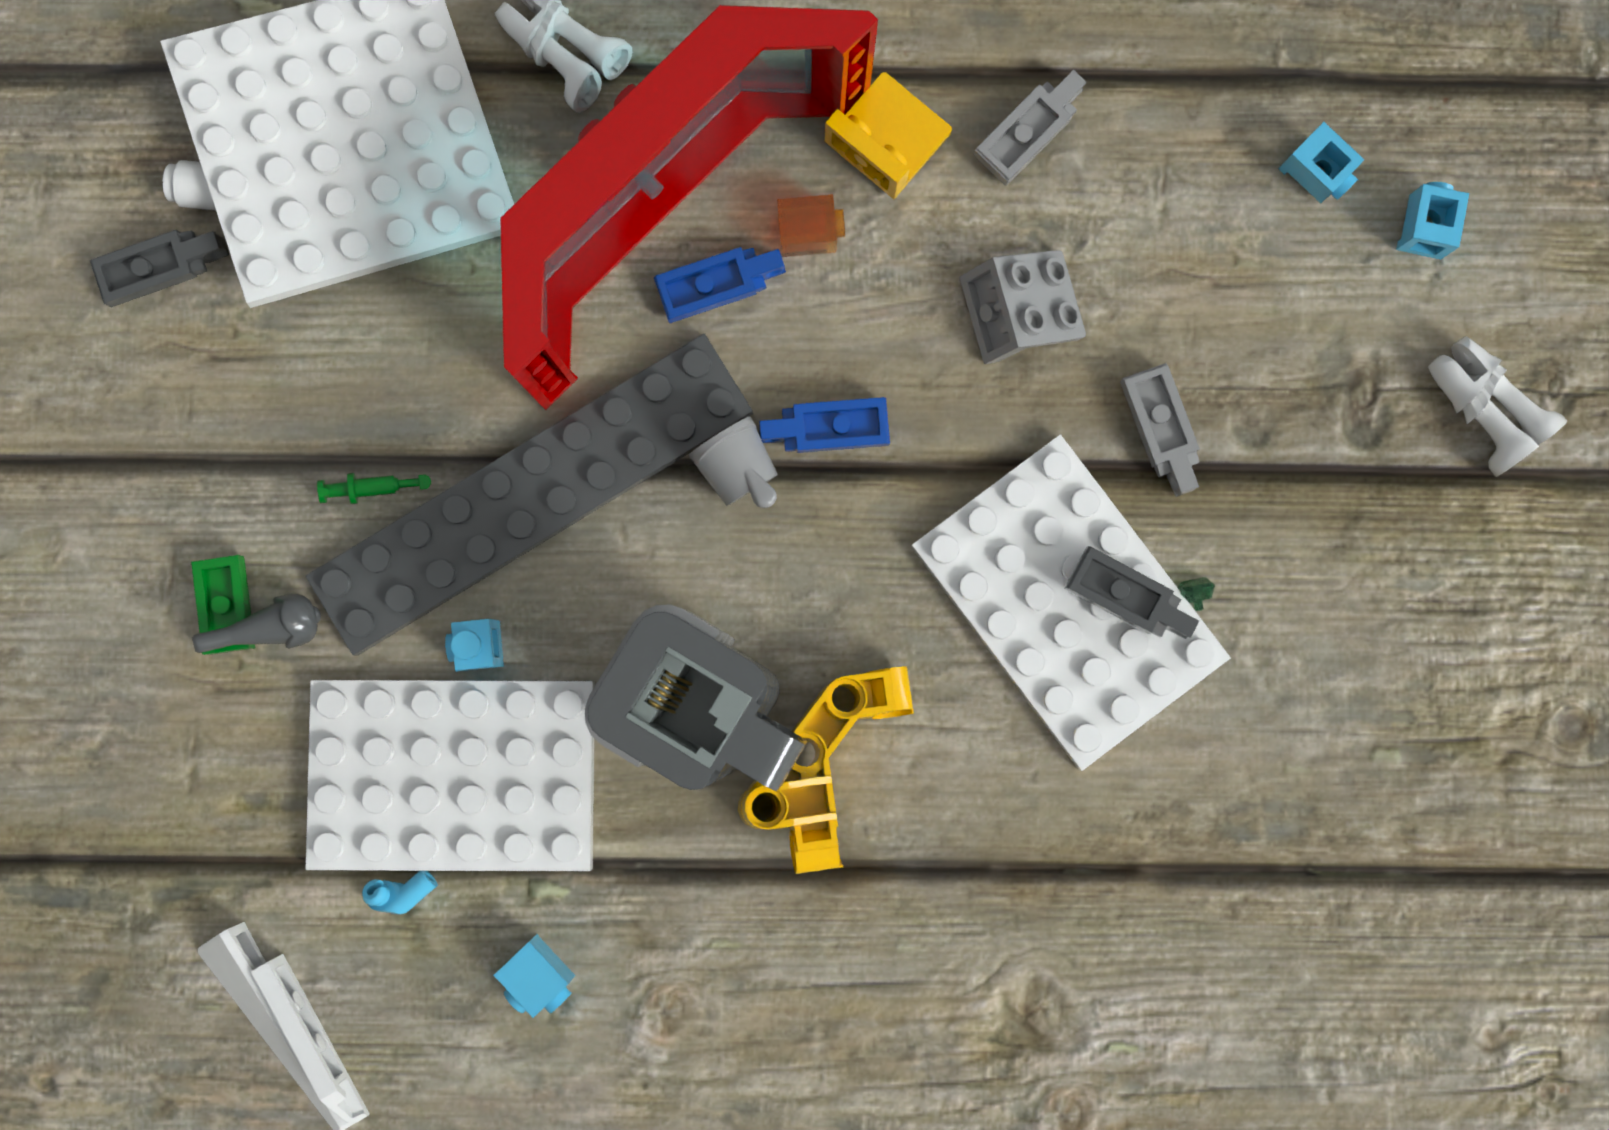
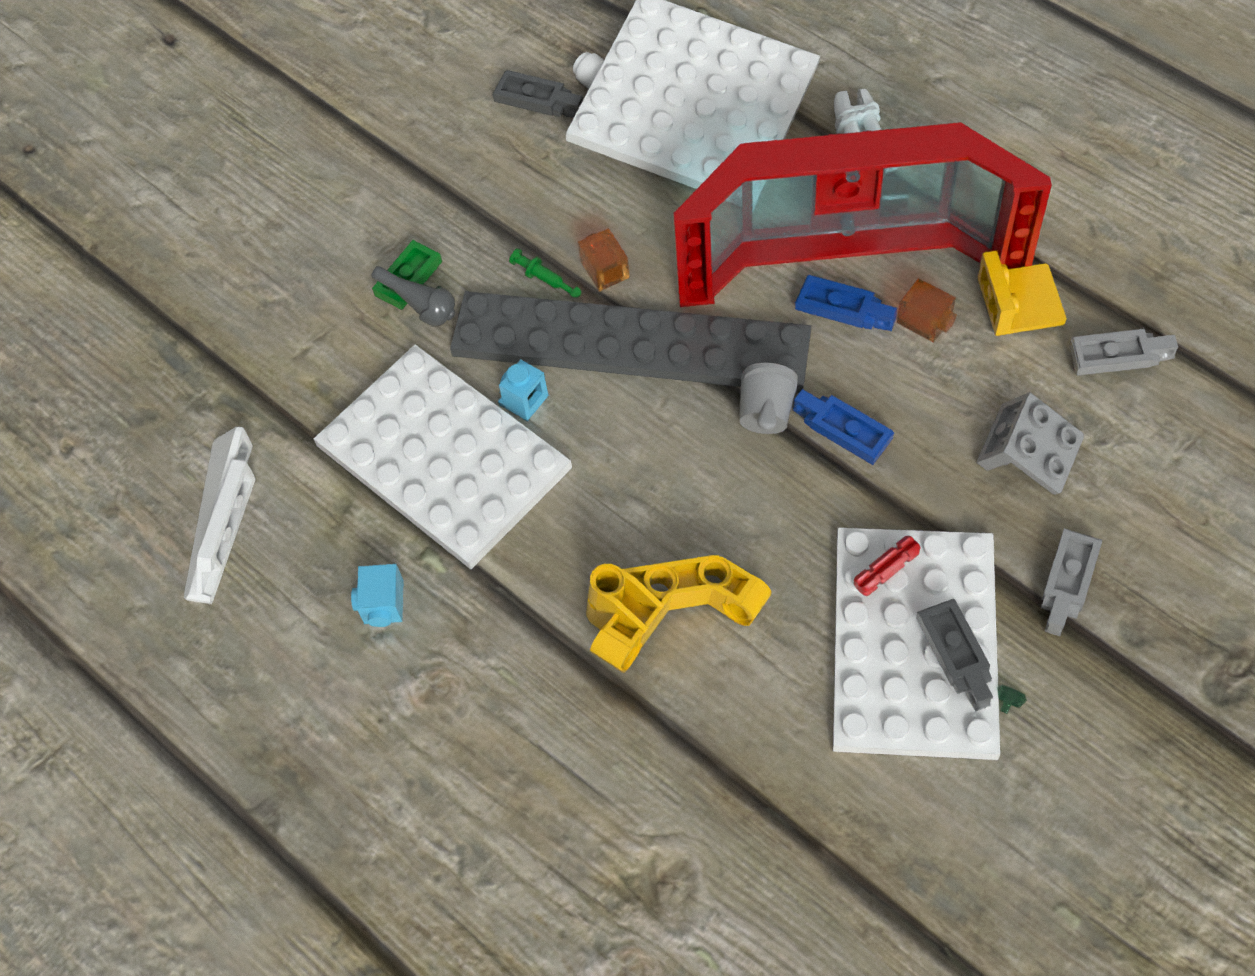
camera: 50 degrees right, 25 degrees down
medium azure arm [362,871,438,914] -> none
dark grey piece [585,605,808,791] -> none
none -> clear orange brick [578,228,630,292]
none -> red axle [853,535,921,596]

